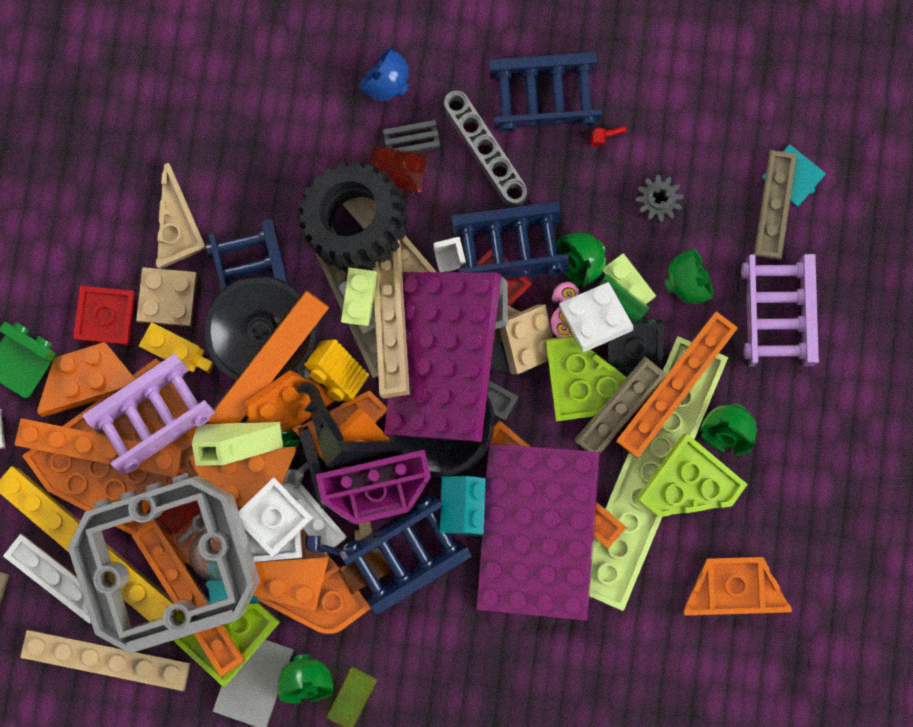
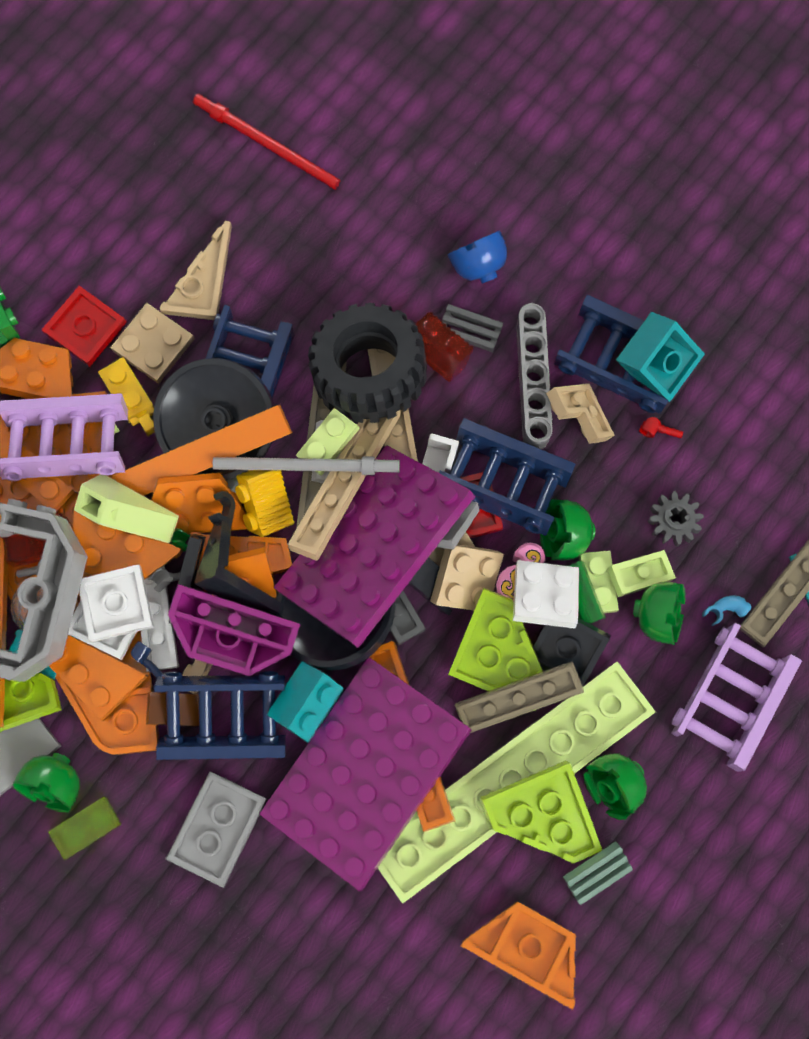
camera: 25 degrees right, 5 degrees down
orange plate [616,312,738,459] -> none
none -> light grey tile [166,772,267,888]
none -> red bar [193,94,340,190]
none -> light grey bar [213,456,400,475]
none -> tan plate [546,384,615,444]
none -> sand green tile [563,842,633,905]
none -> yellowish green plate [607,550,675,597]
none -> teal slope [616,312,705,402]
none -> dark azure arm [702,595,751,626]

